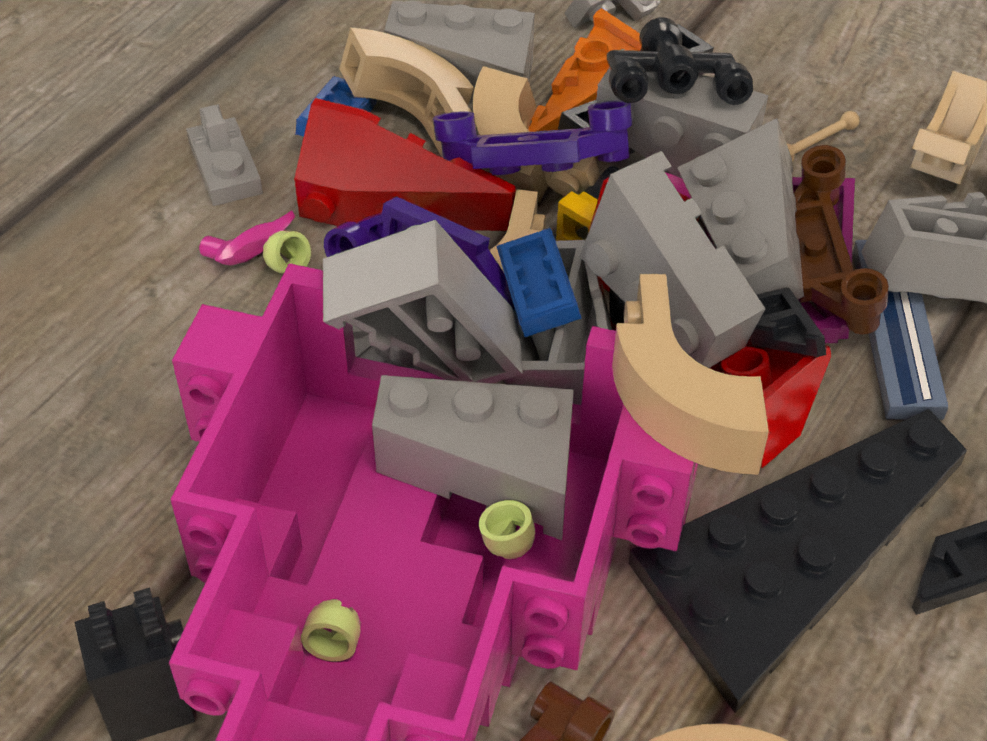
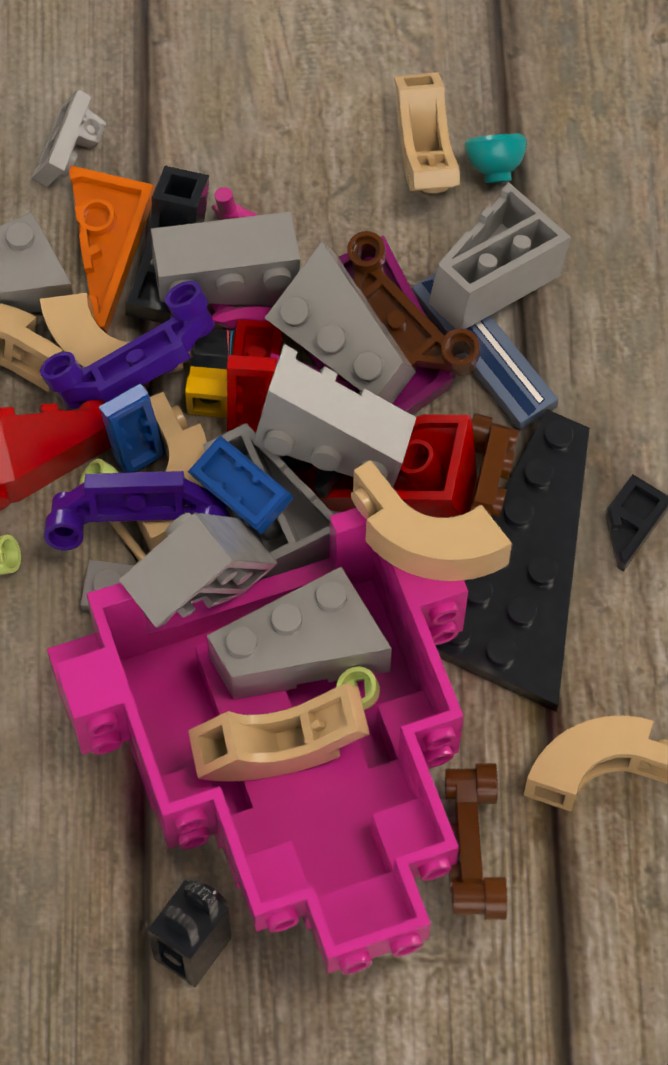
camera: 35 degrees left, 15 degrees up
yellowish green hinge [301,599,361,662] -> none
black piece [606,17,753,105] -> none
black tile [749,287,826,357] -> none
tan hinge [787,111,860,162] -> none
none -> blue plate [99,384,166,473]
none -> tan arch [188,683,369,781]
none -> reddish brown plate [469,413,519,517]

